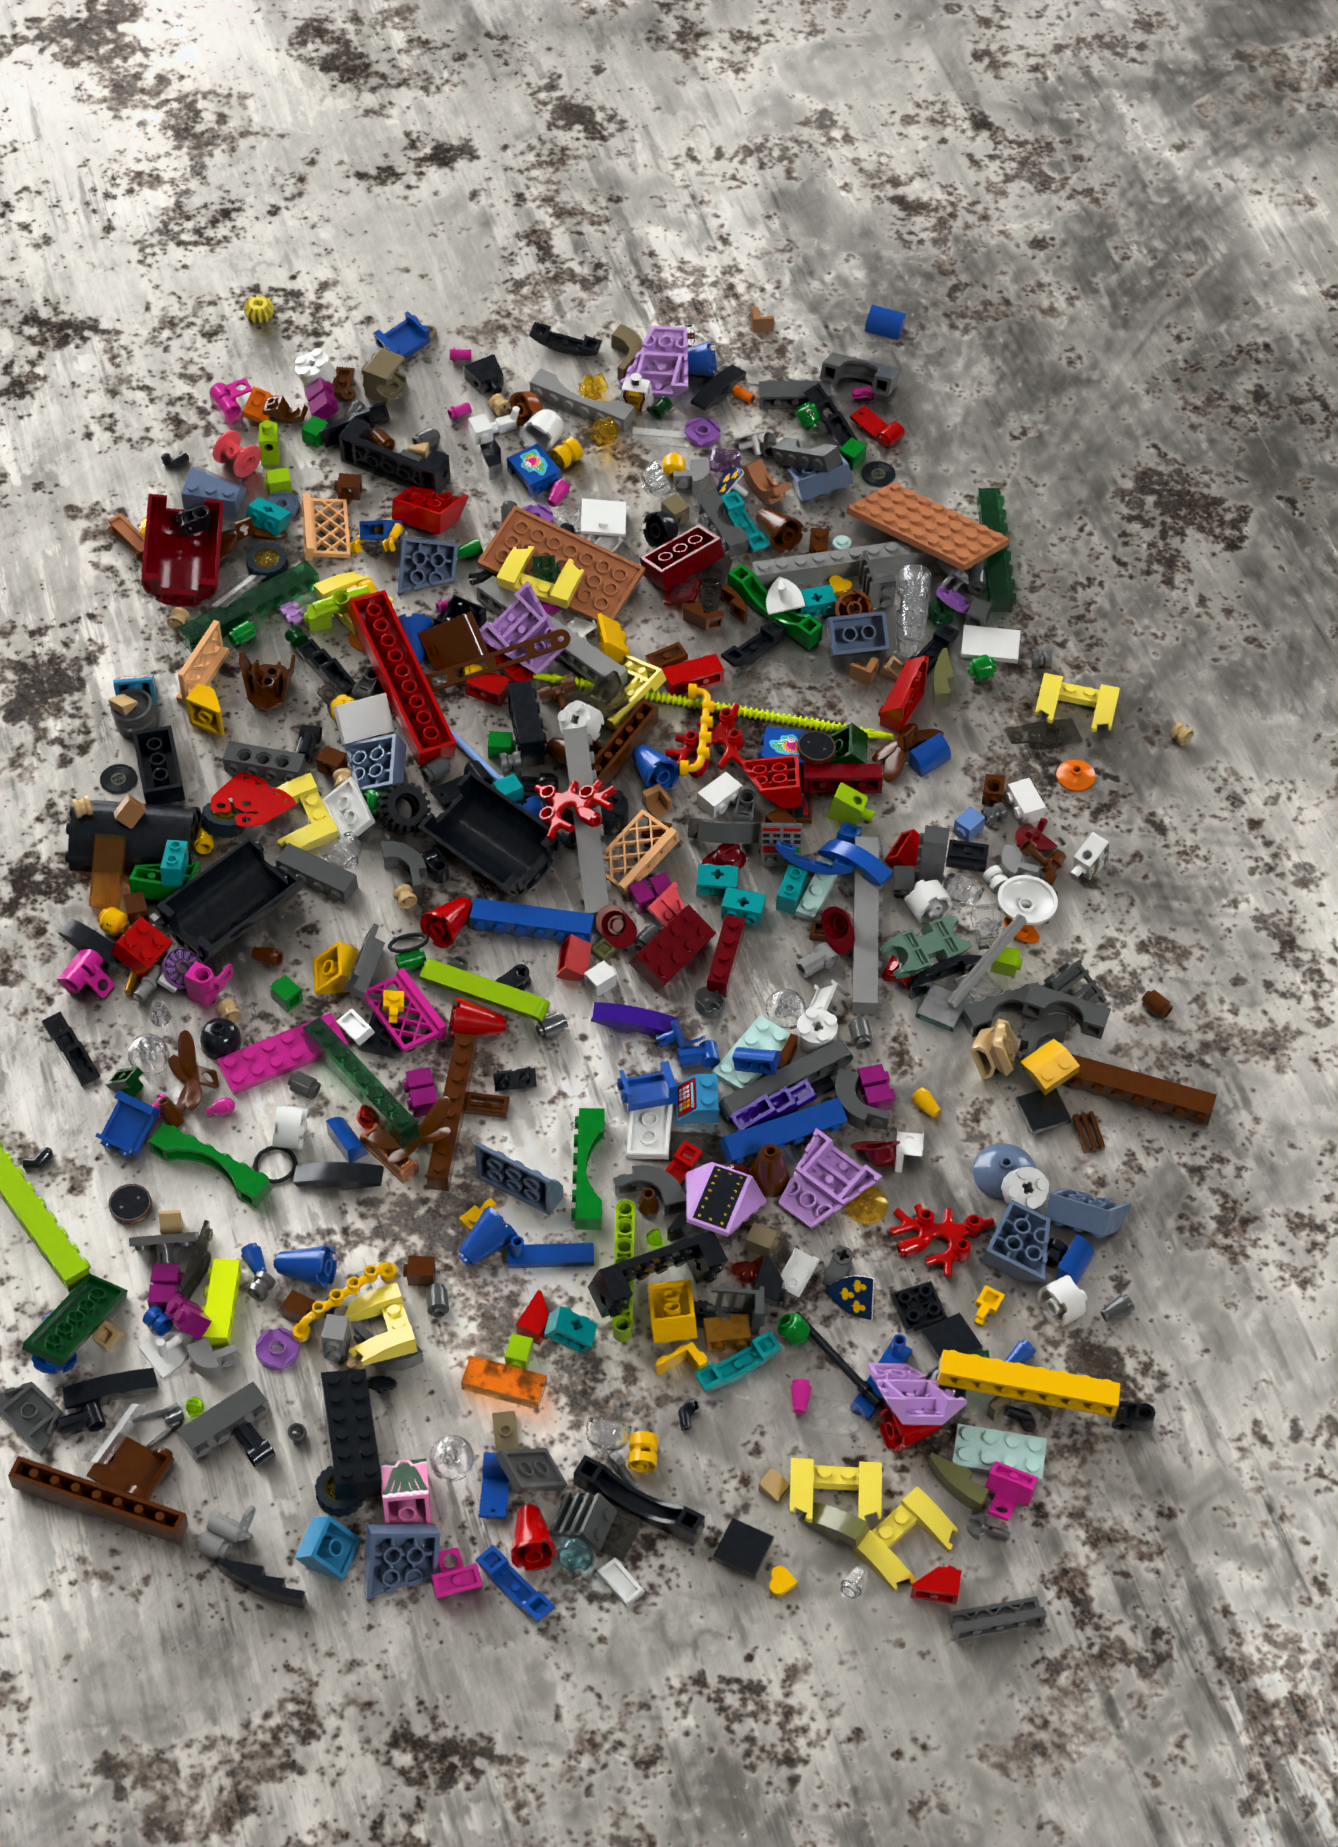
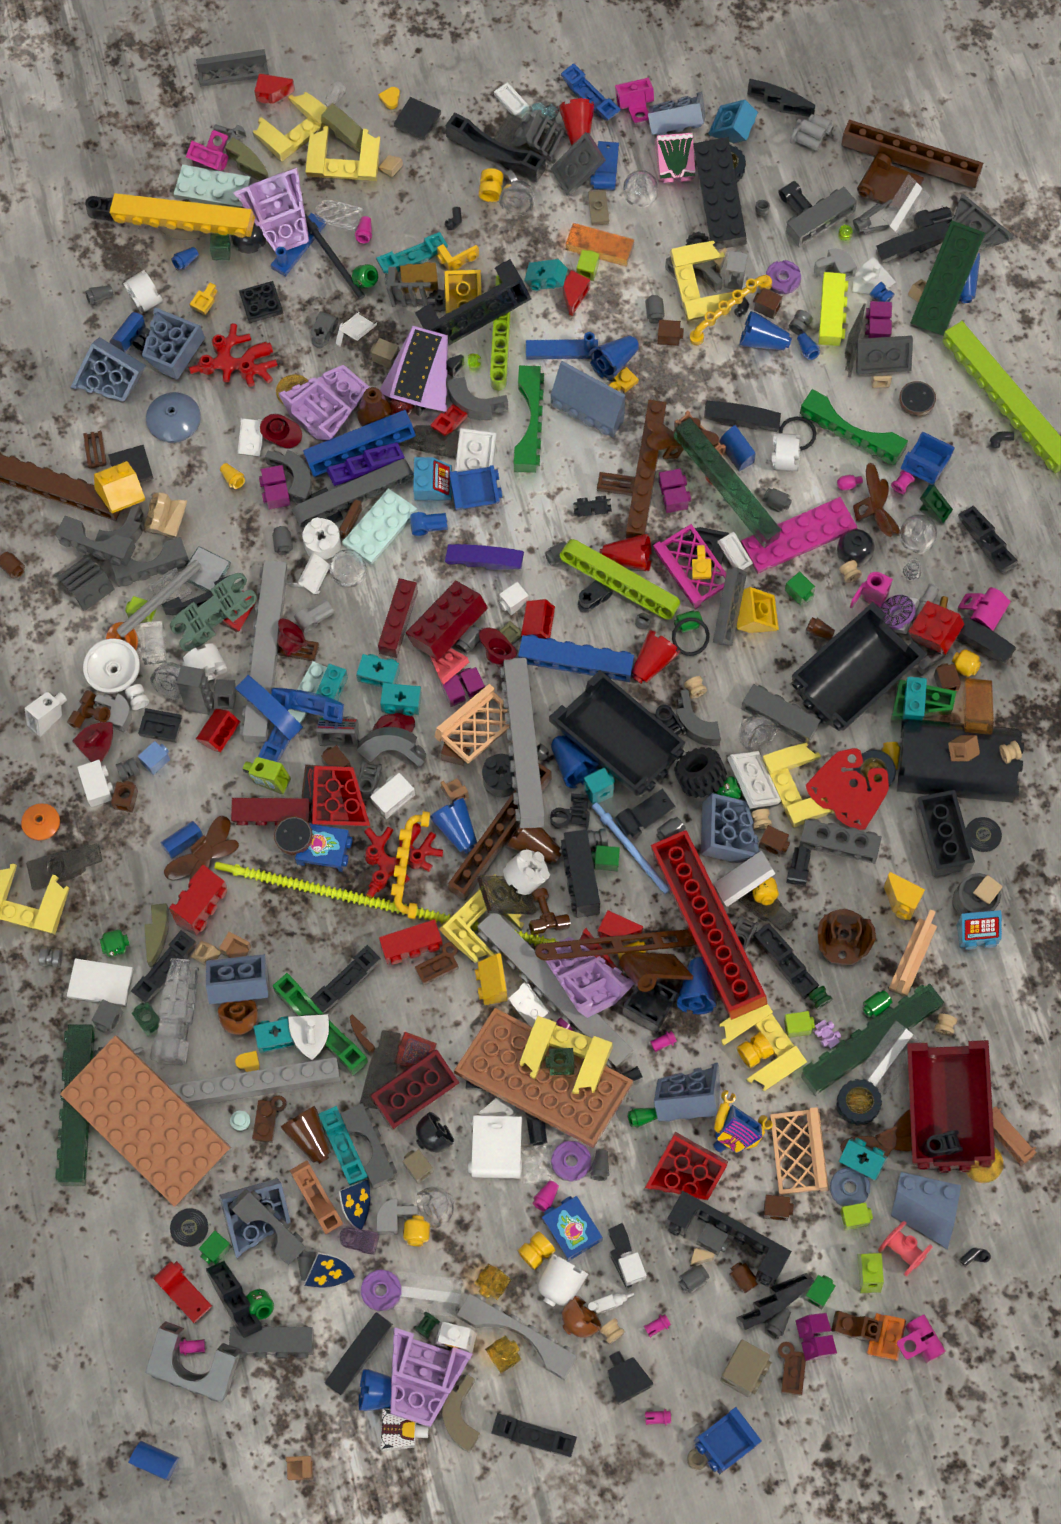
camera: 175 degrees left, 15 degrees up
reddish brown cone [158,1097,185,1127] -> none
magenta piece [165,1294,212,1340] -> none
light yellow gear [244,295,274,324] -> none
white brick [295,348,336,388] -> none
lime piece [312,585,370,619] -> none
red plant [534,779,617,841] -> none
reddish brown cone [637,1188,659,1216] -> none
blue bracket [656,1019,706,1048] -> none
reddish brown slope [682,602,725,631] -> none
dark grey hair [694,987,726,1017] -> none
clear red rock [731,1256,764,1283] -> none
orange pin [732,385,755,405] -> none
blue brick [732,1047,781,1075] -> none
black slope [754,1254,787,1308] -> none
dark green slope [822,723,867,764] -> none
dark blue shield [827,1275,874,1320] -> none
dark grey plate [859,550,896,609] -> none
black tile [922,1312,983,1361] -> none
medium lavender tile [936,585,970,613] -> none
white brick [1001,1167,1049,1209] -> none

